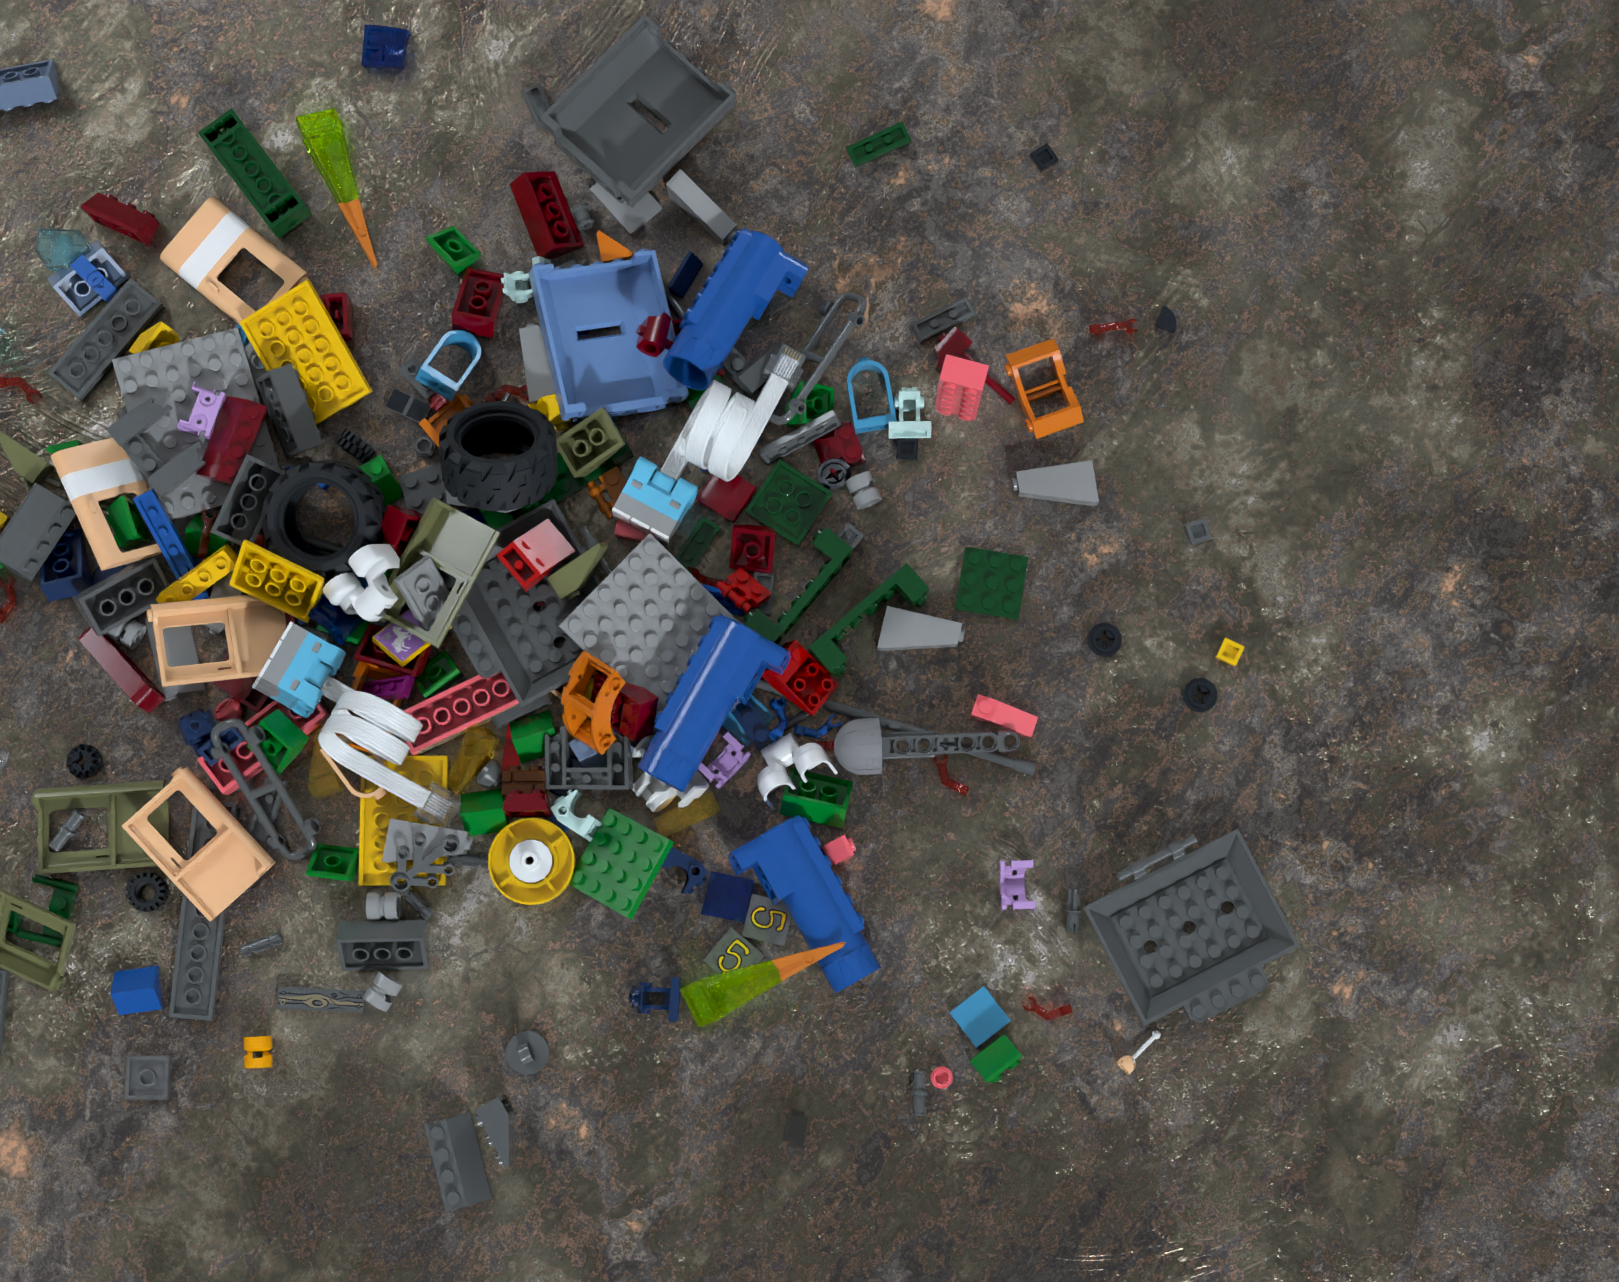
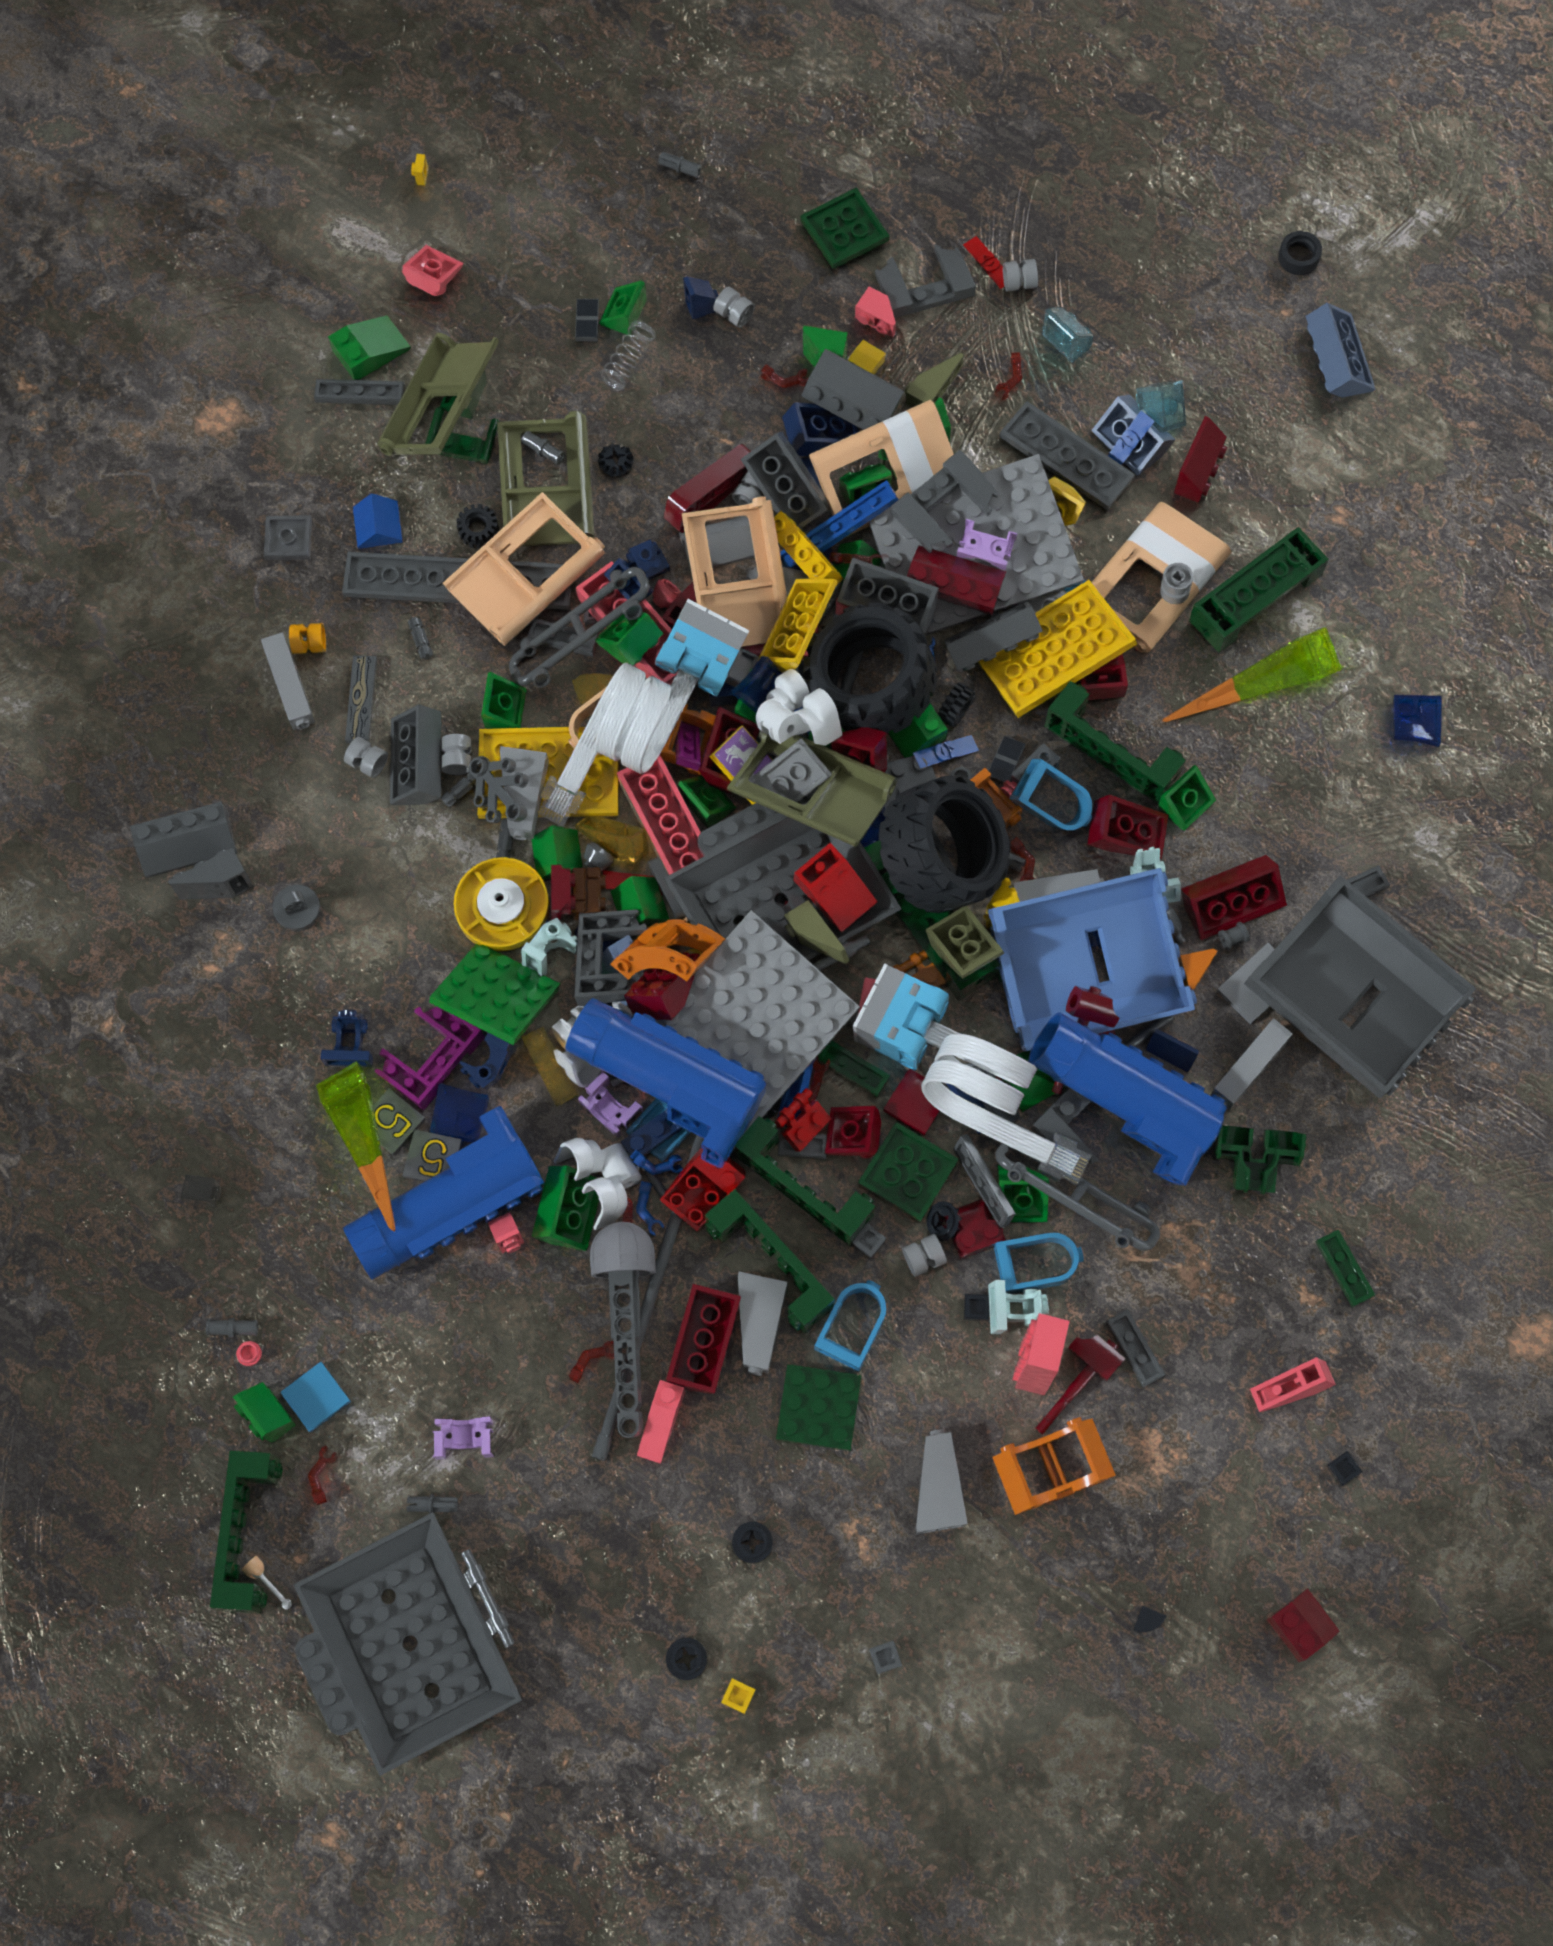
camera: 85 degrees right, 10 degrees down
clear red arm [1089,319,1138,336] -> none
none -> dark green plate [210,1450,283,1614]
none -> light grey slope [261,632,315,730]
none -> magenta wedge [375,1007,485,1111]
none -> dark red slope [666,1284,741,1394]
none -> dark azure window [814,1280,886,1372]
none -> blue piece [913,735,979,768]
none -> dark green plate [1045,681,1186,805]
none -> light grey wheel [1160,563,1193,604]
none -> dark green piece [1214,1125,1306,1195]
none -> coral slope [1250,1357,1336,1412]
none -> dark red slope [1267,1588,1340,1662]

